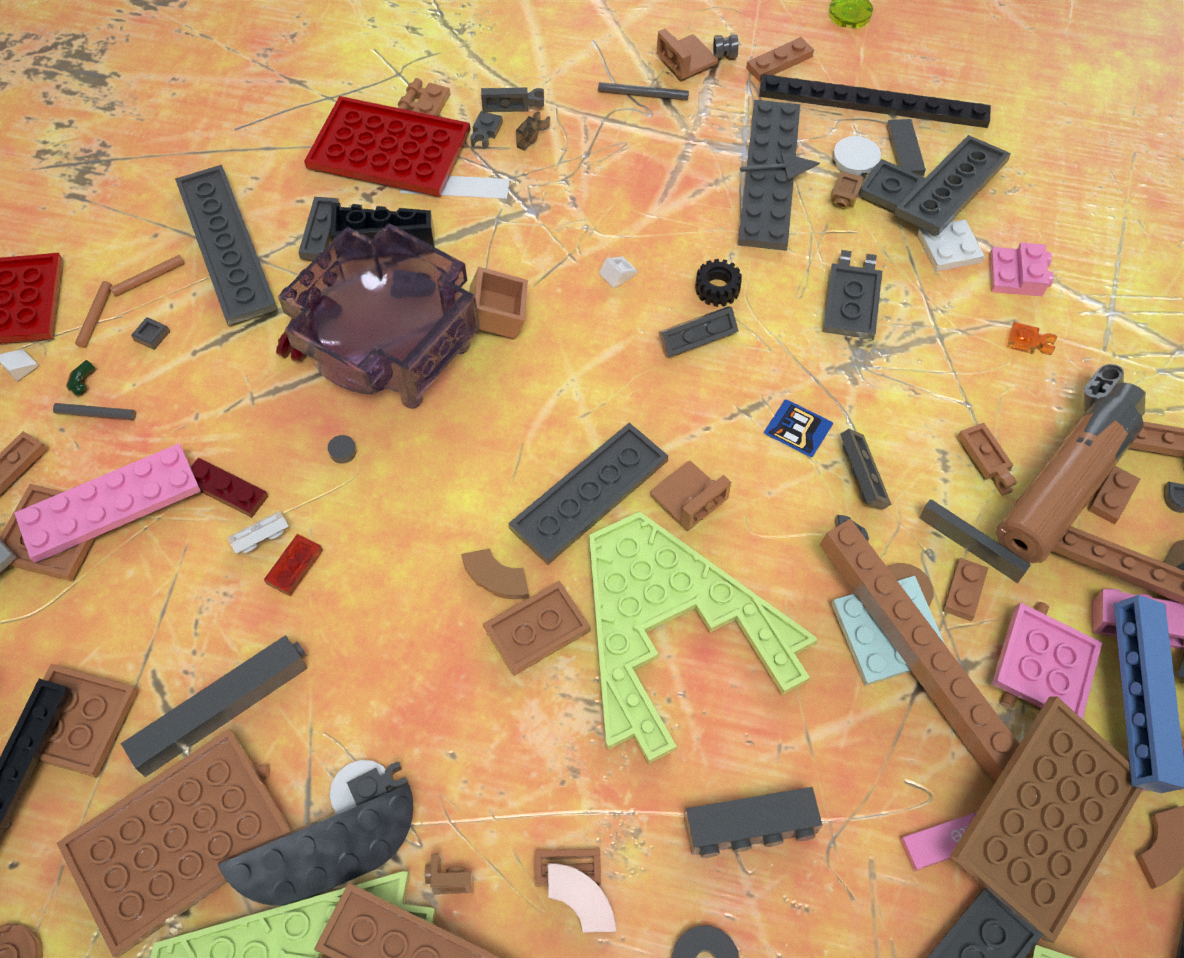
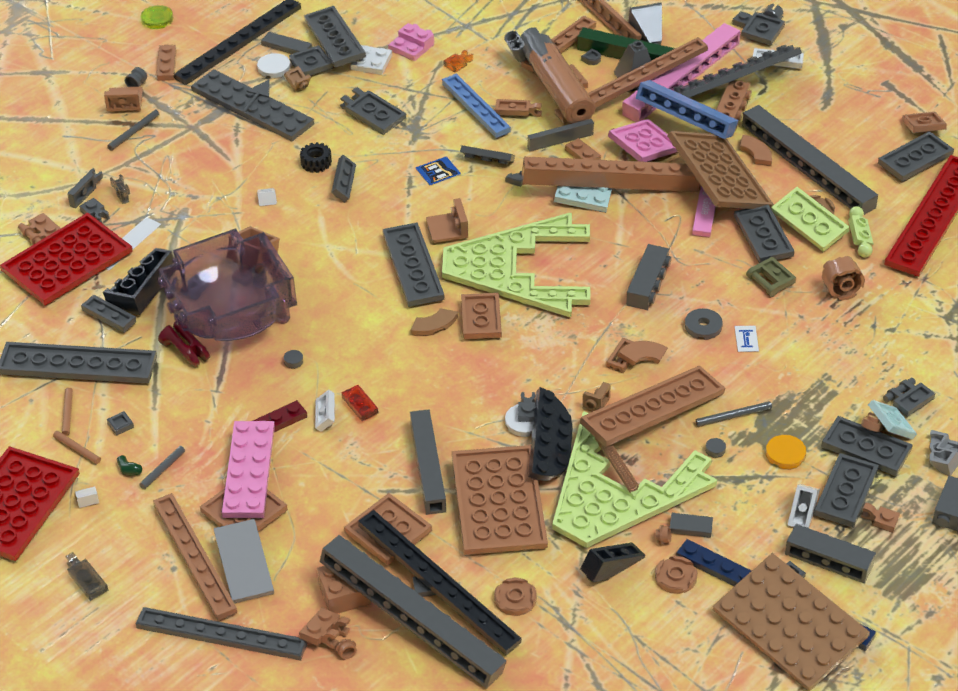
camera: 60 degrees left, 15 degrees down
none -> medium blue plate [442,74,511,138]

